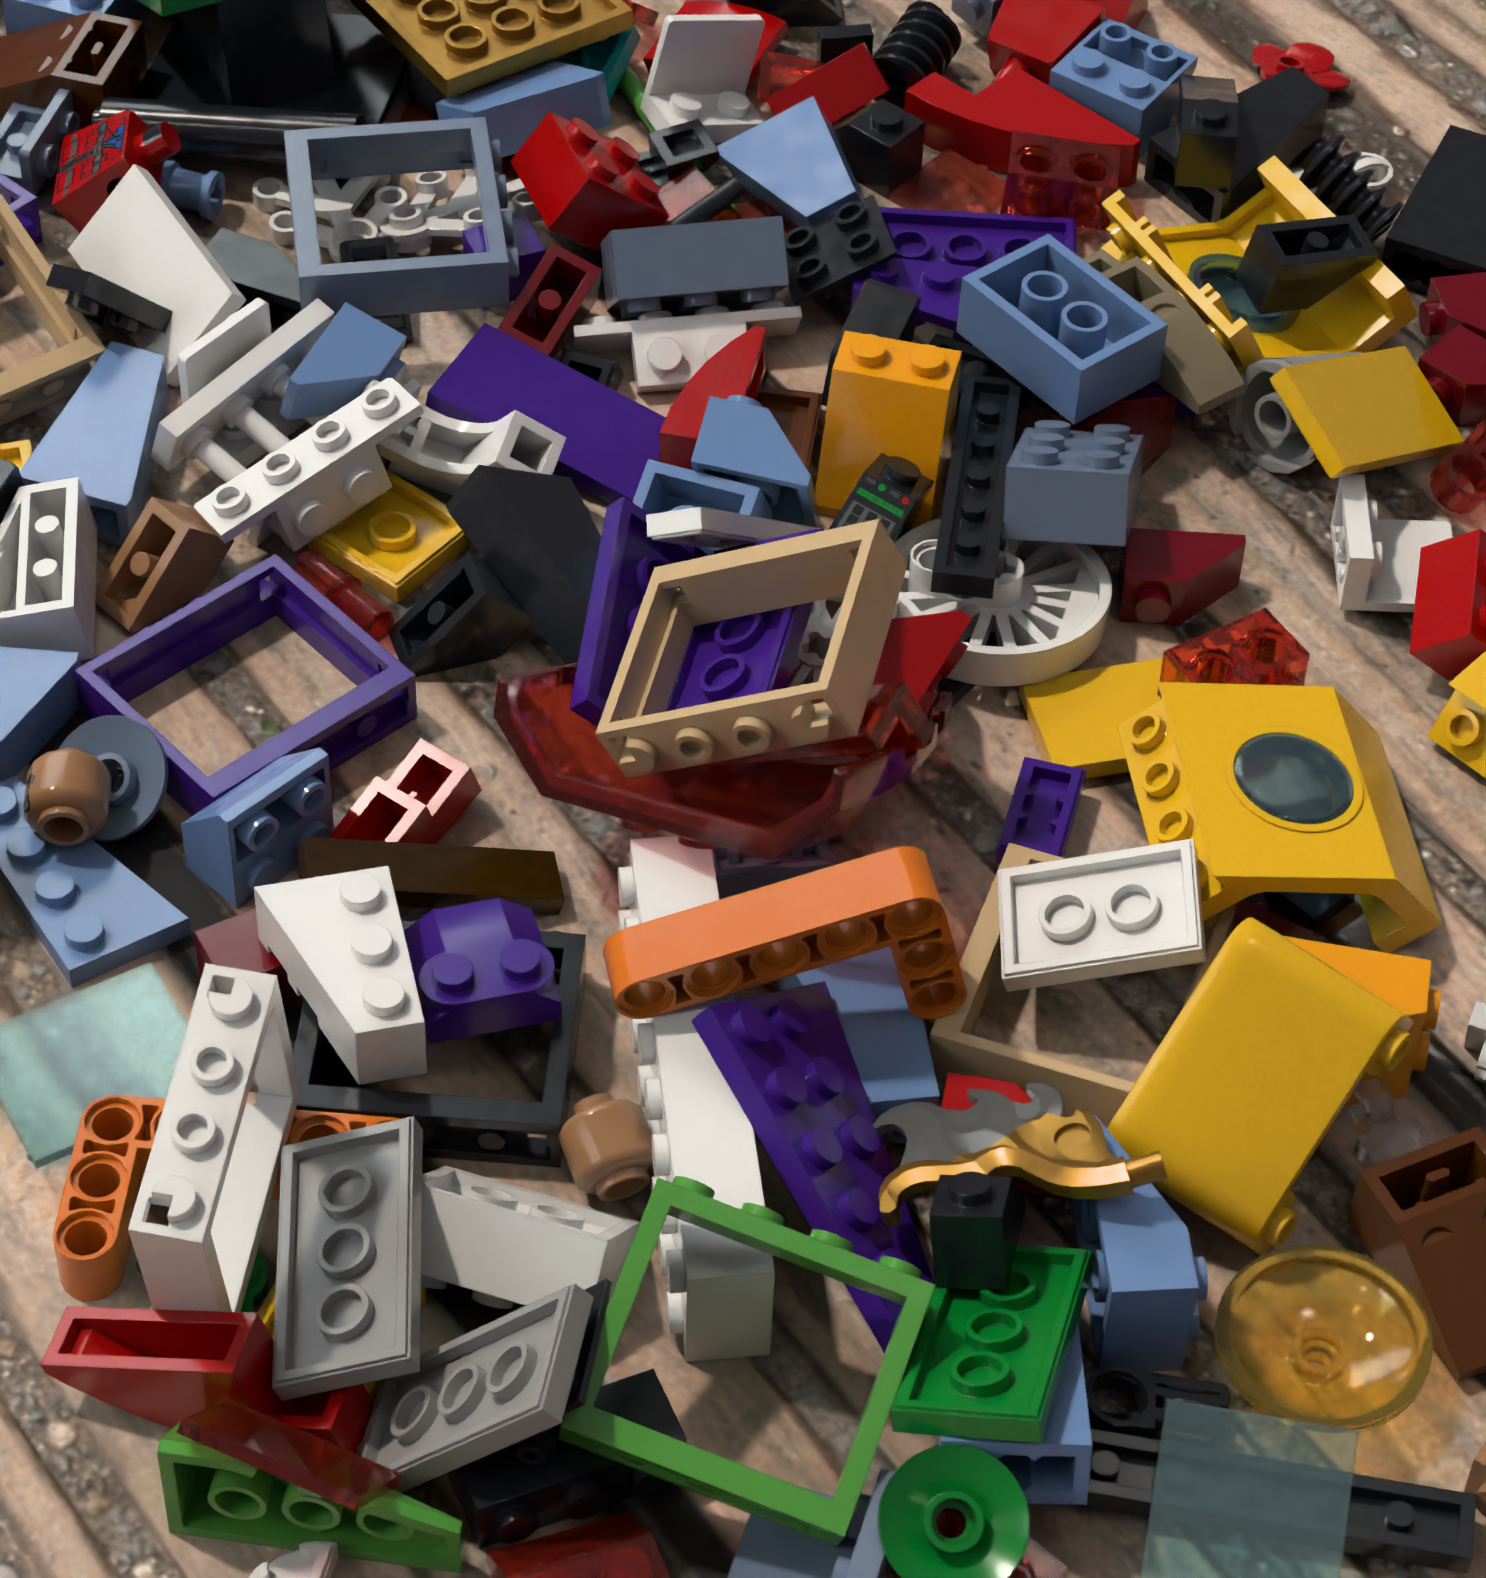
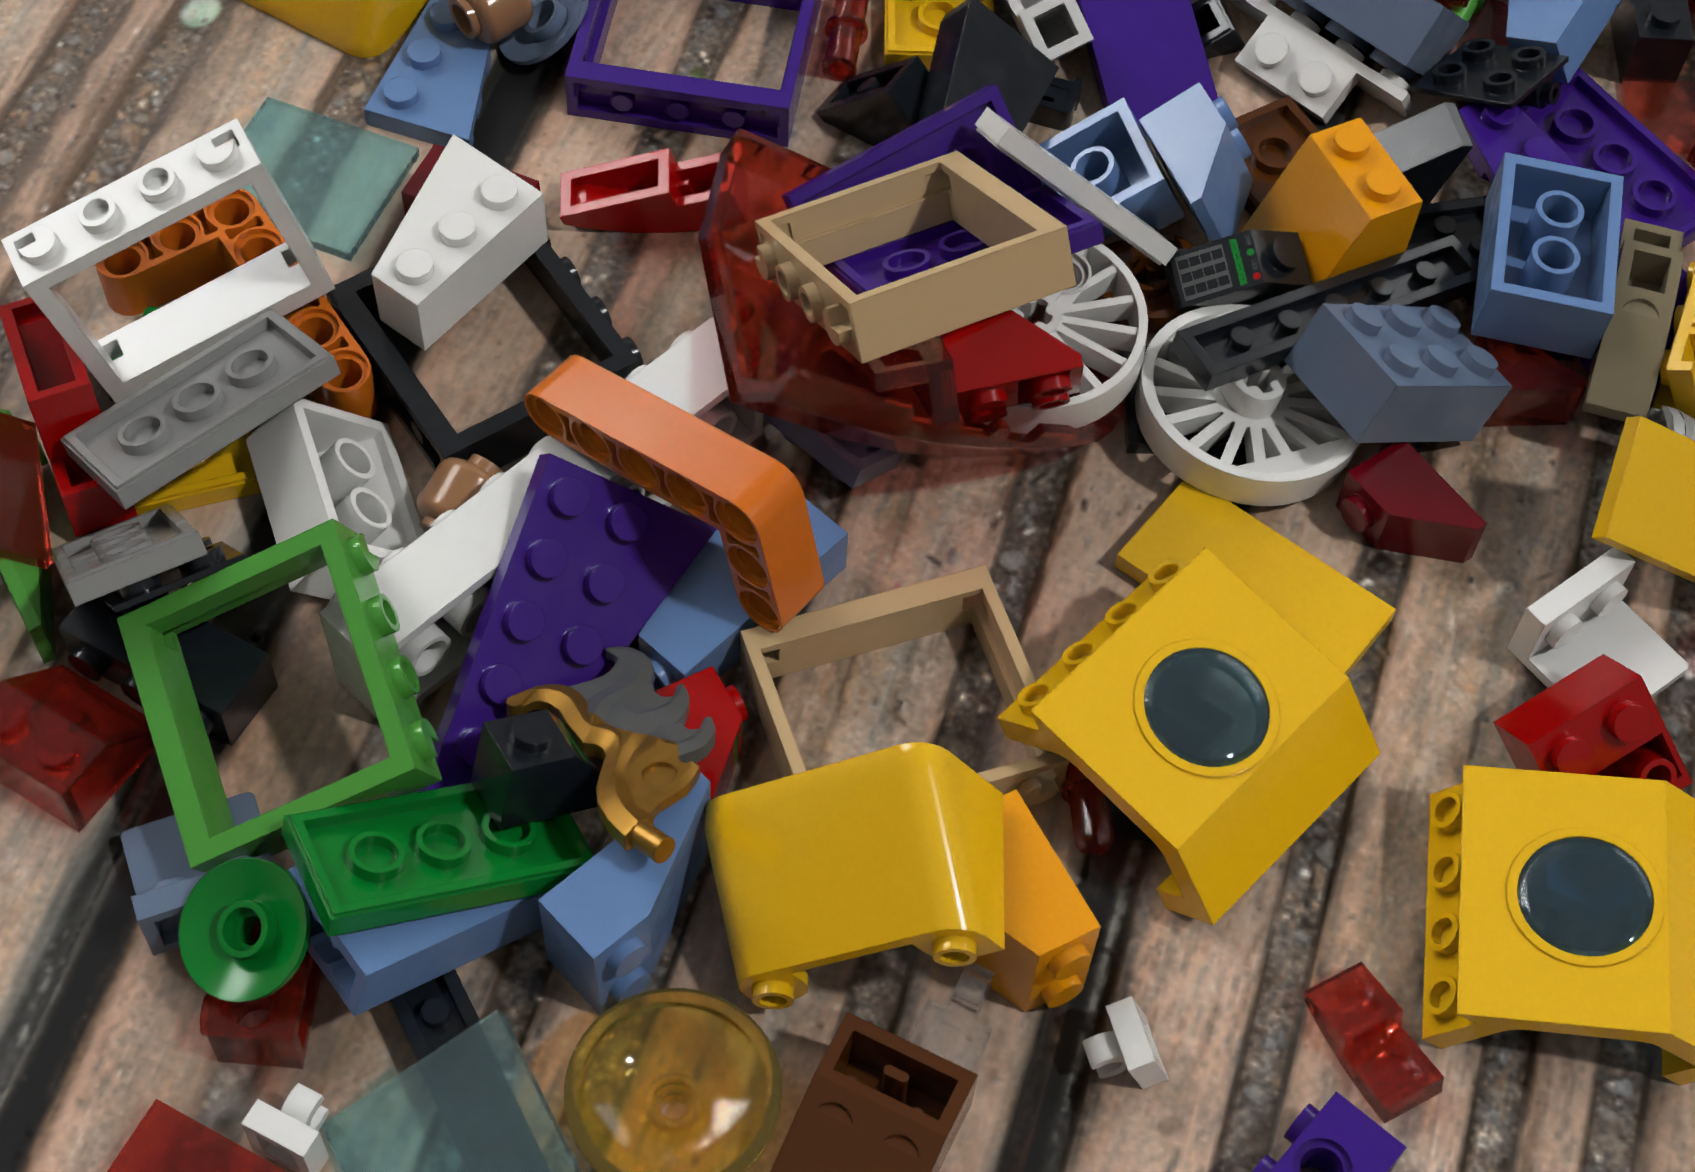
camera: 50 degrees right, 10 degrees up
medium blue slope [181,747,334,909] -> none
dark brown tile [297,836,565,915] -> none
dark purple slope [404,898,562,1044] -> none
red slope [659,326,766,470] -> none
dark purple plate [995,757,1086,864] -> none
white tile [997,838,1207,992] -> none
black piece [1085,1364,1231,1451] -> none
clear red brick [1157,608,1310,699] -> none

